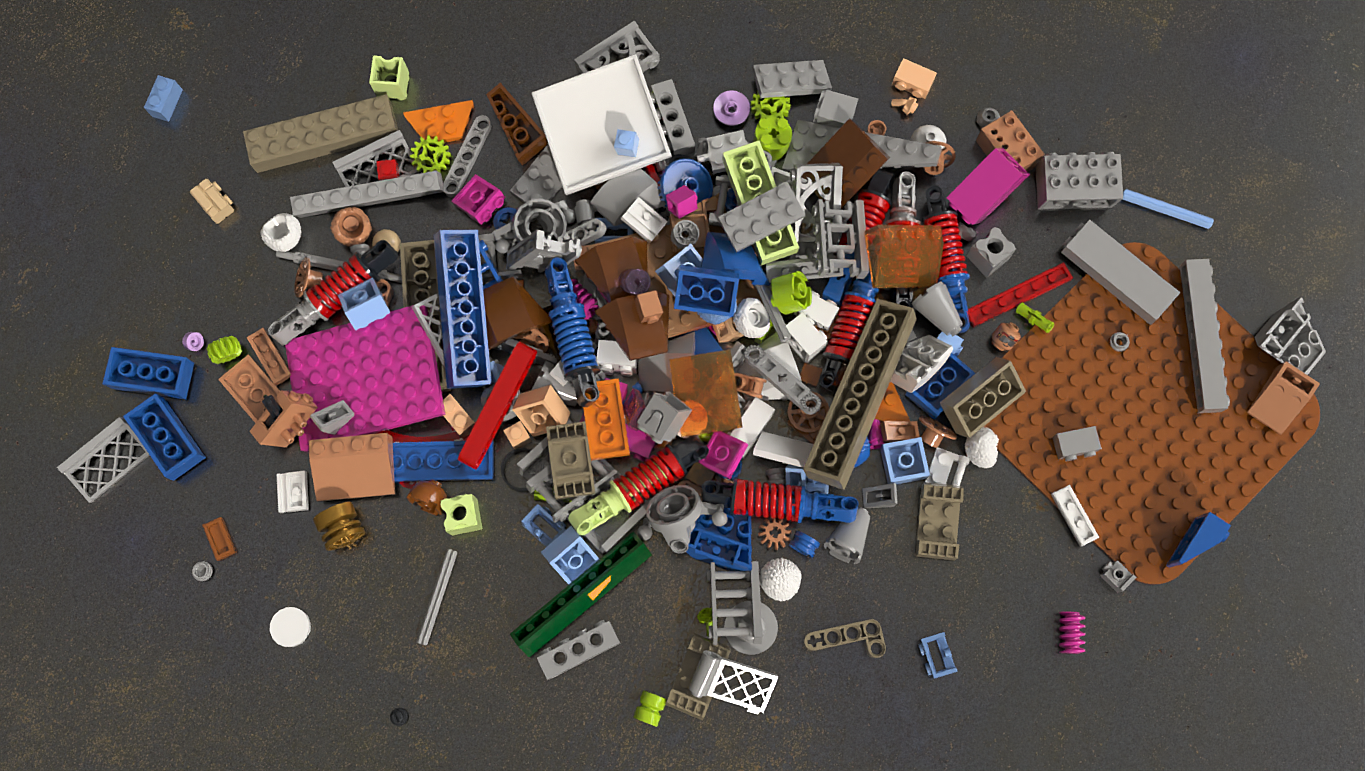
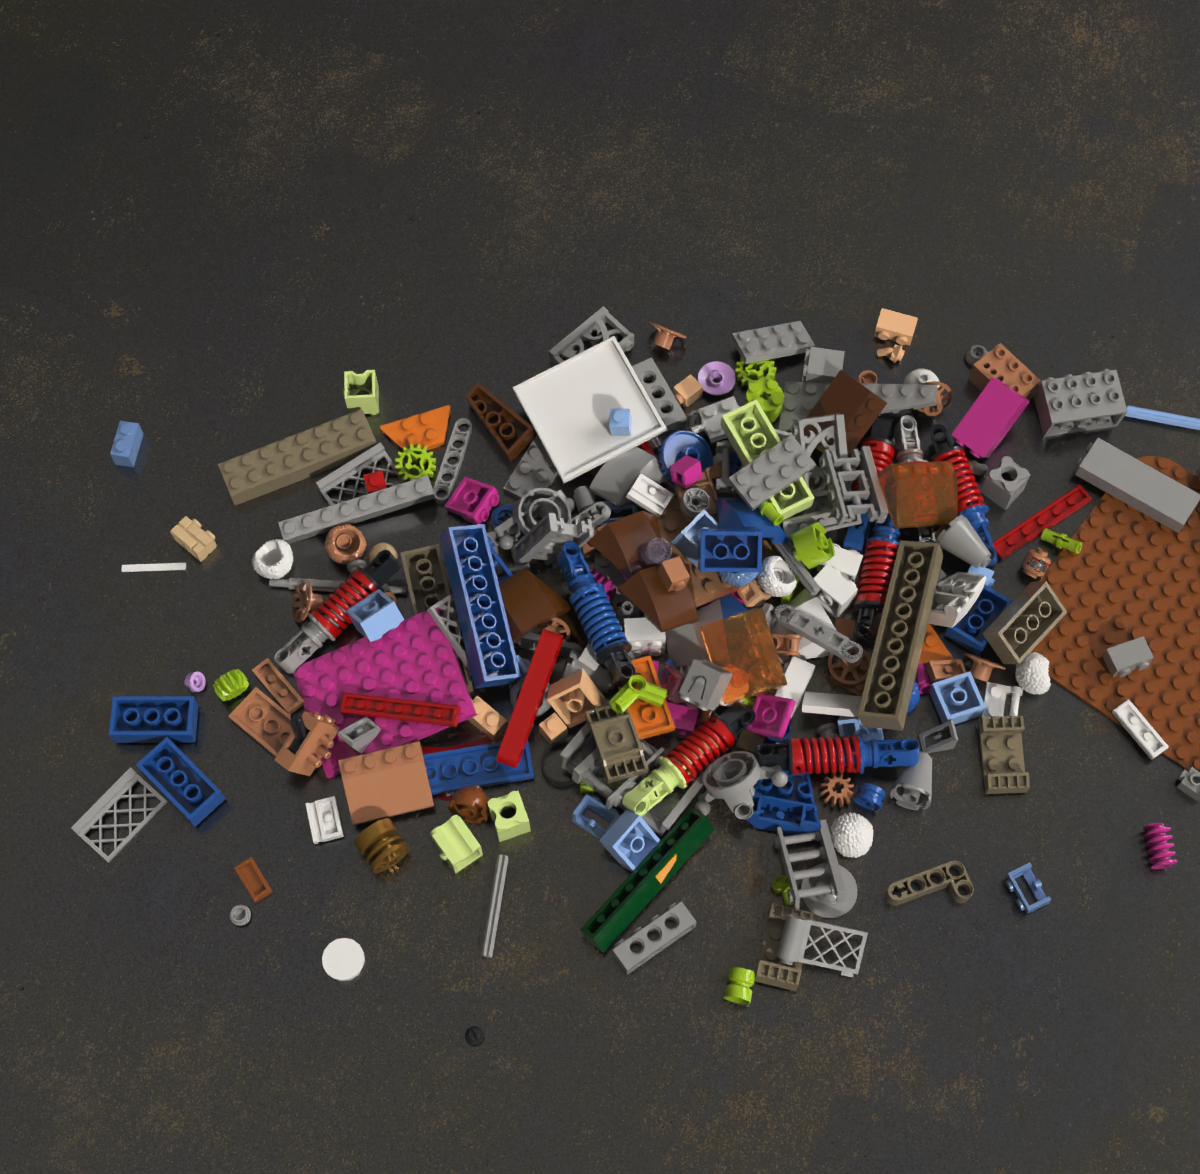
camera: 10 degrees left, 10 degrees down
light grey plate [1110,332,1130,351] -> none
none -> white sticker [122,563,186,572]
none -> red tile [340,692,461,727]
none -> yellowish green piece [430,814,483,874]
none -> lime piece [609,675,667,714]
none -> nougat wheel [648,322,686,350]
none -> light nougat brick [673,374,703,409]
none -> lime pin [759,501,784,526]

